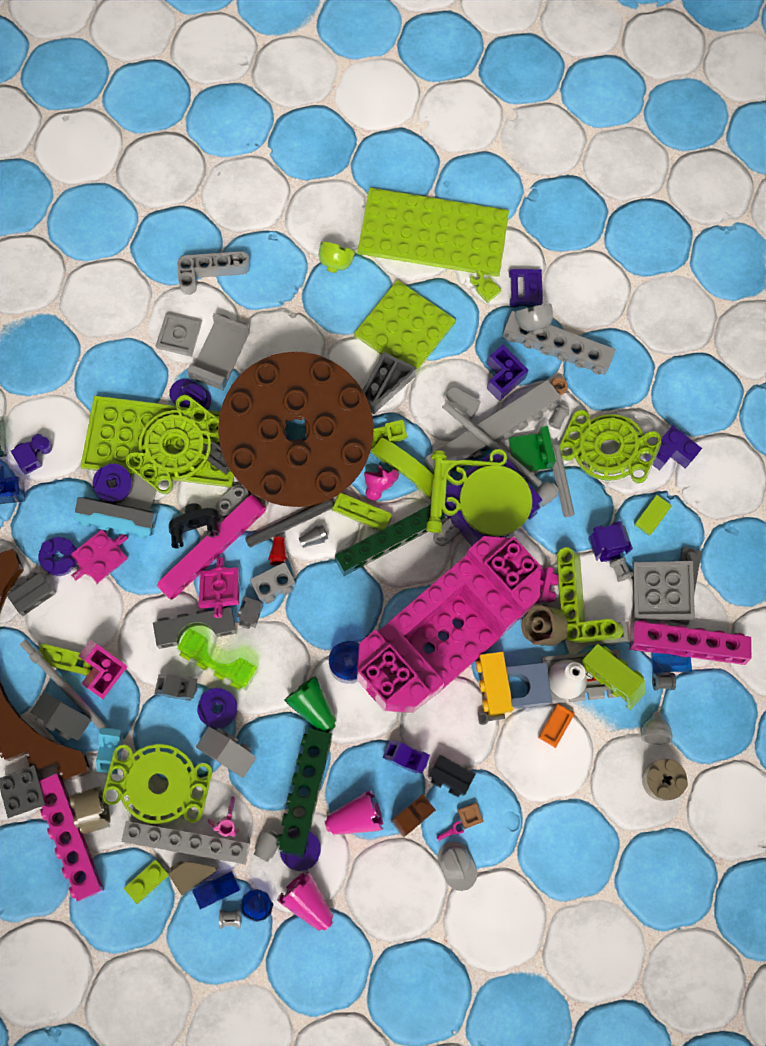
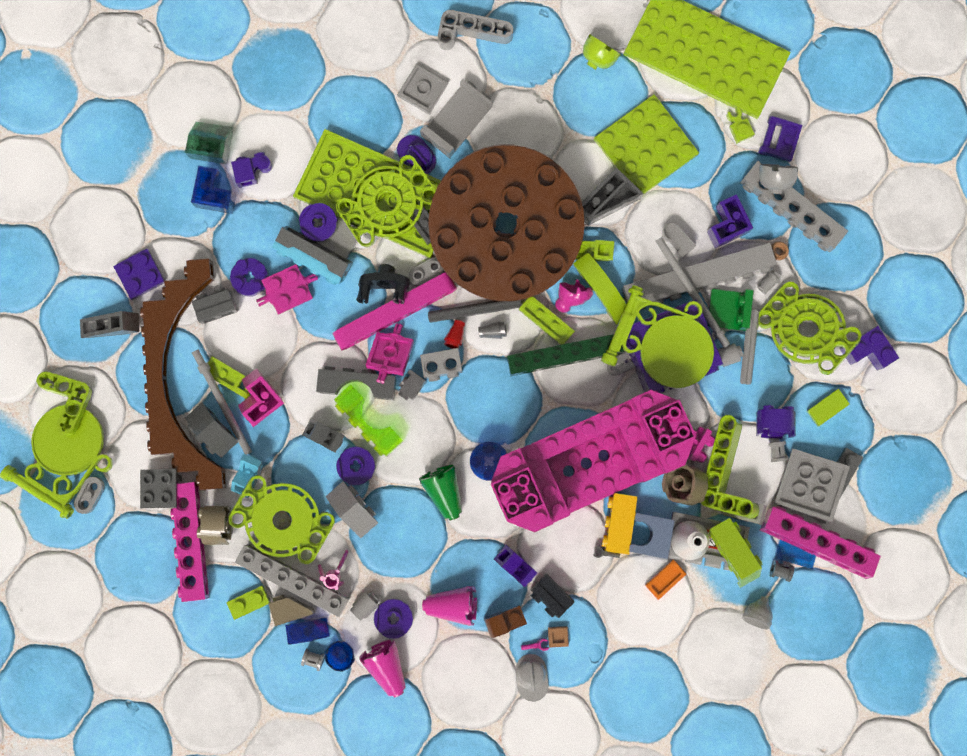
camera: 25 degrees right, 10 degrees up
dark green brick [276,729,332,858] -> none
dark tan brick [642,759,688,801] -> none

